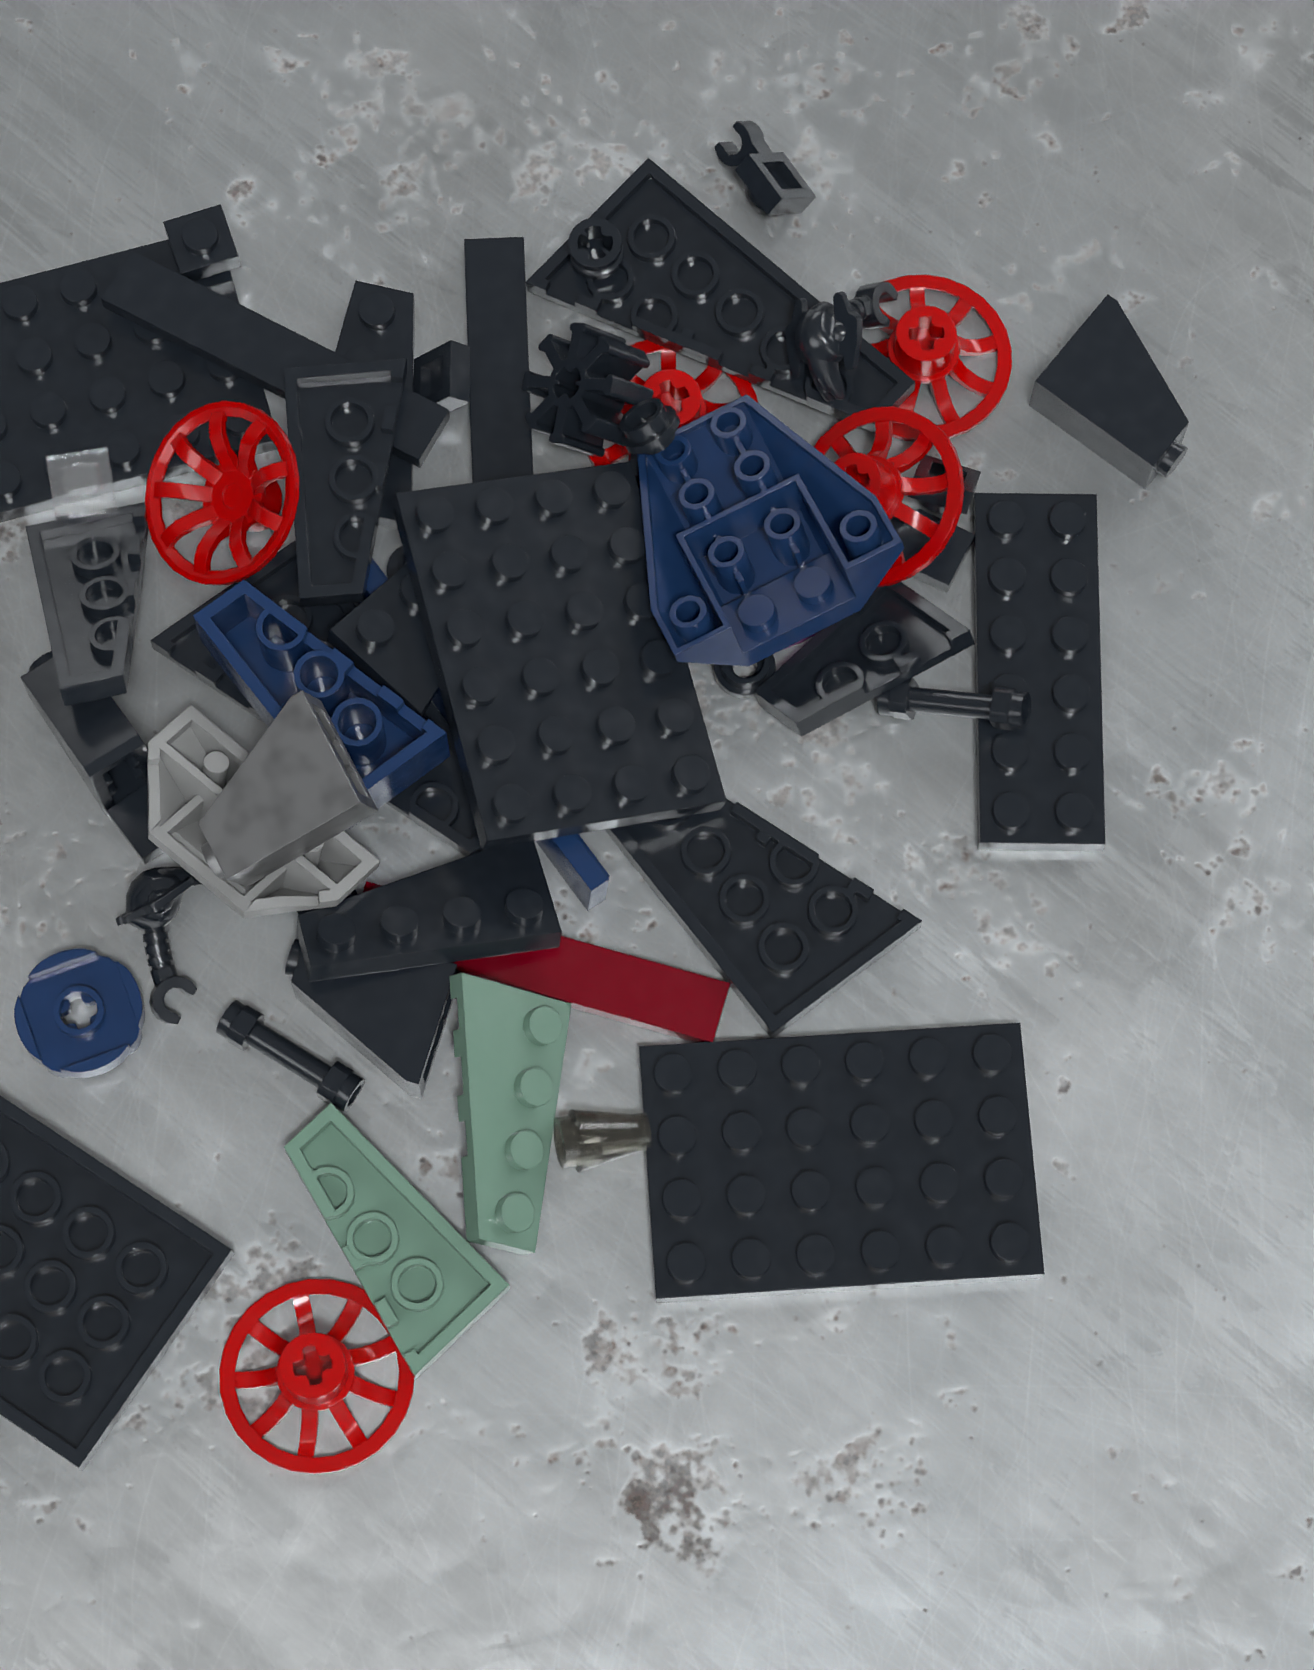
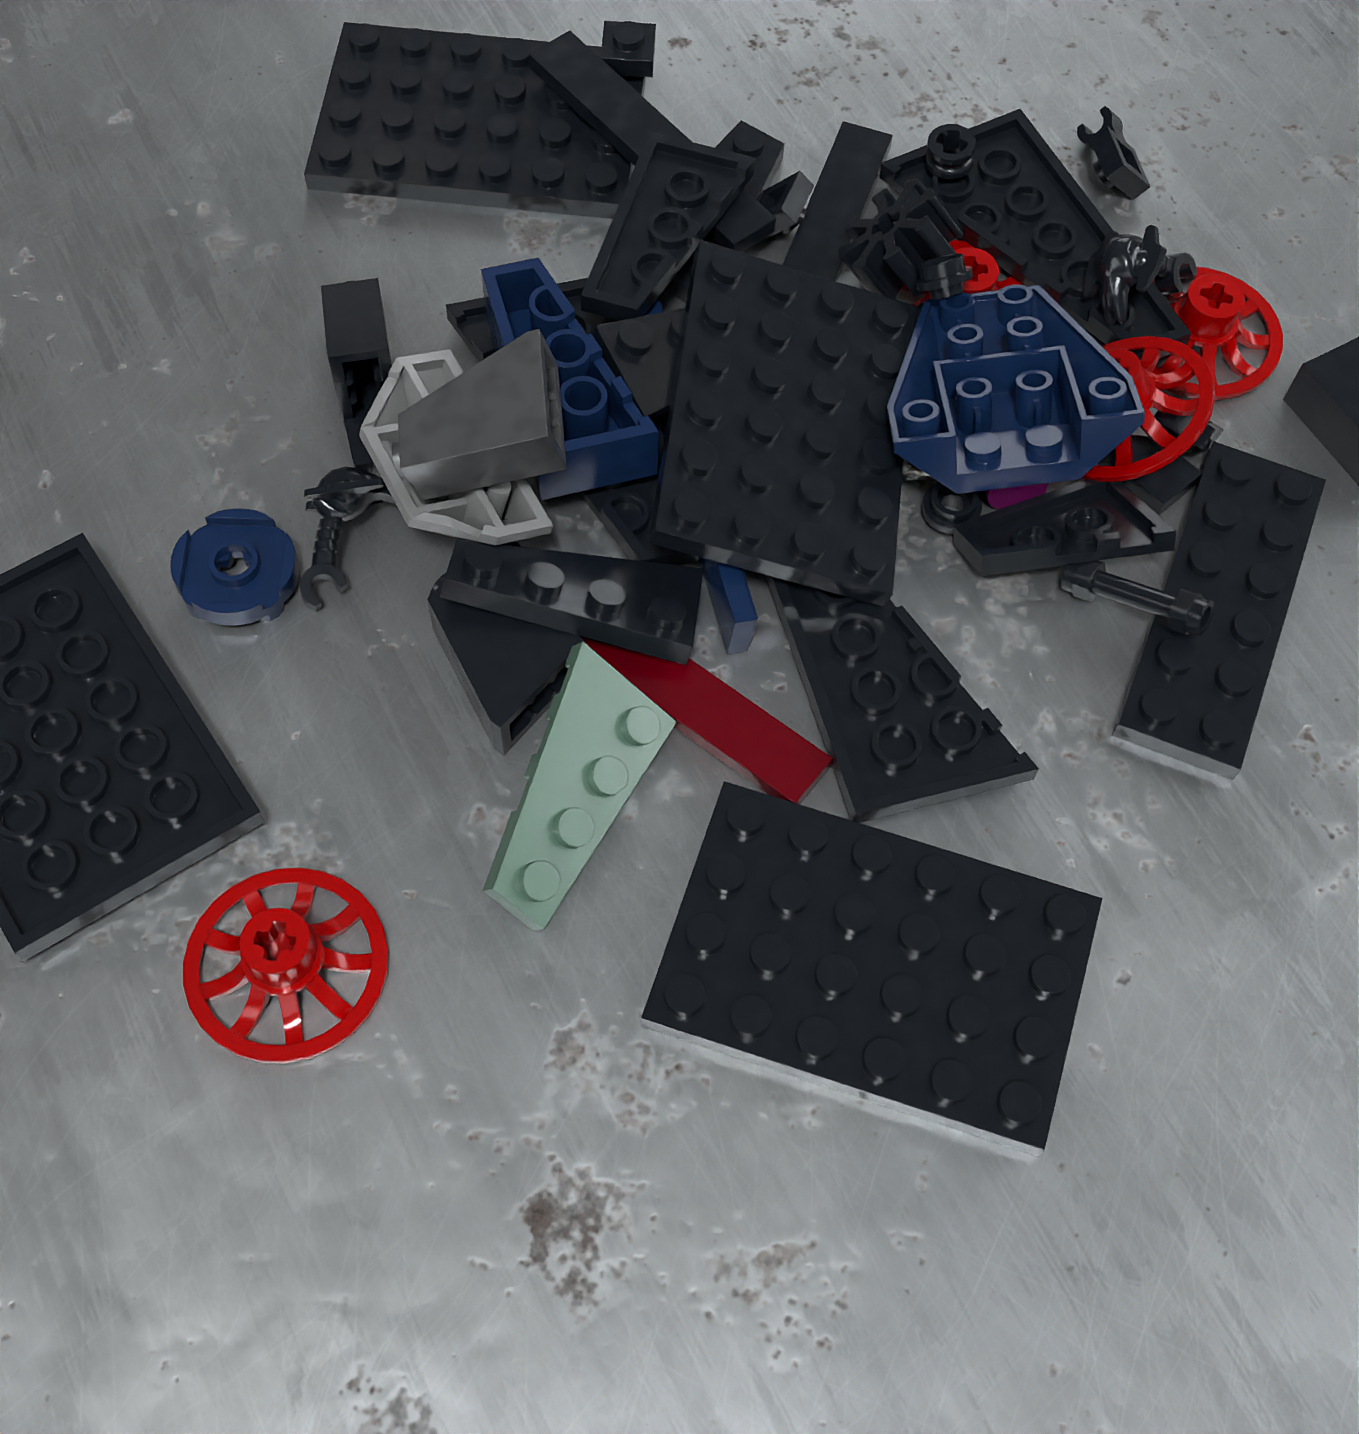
camera: 20 degrees right, 10 degrees down
black wing [25,502,149,706] -> none
clear plate [46,447,118,521] -> none
red wheel [145,401,299,585] -> none
black bar [216,1000,365,1112] -> none
sand green wing [284,1103,510,1380] -> none
clear smoke cone [554,1109,651,1173] -> none

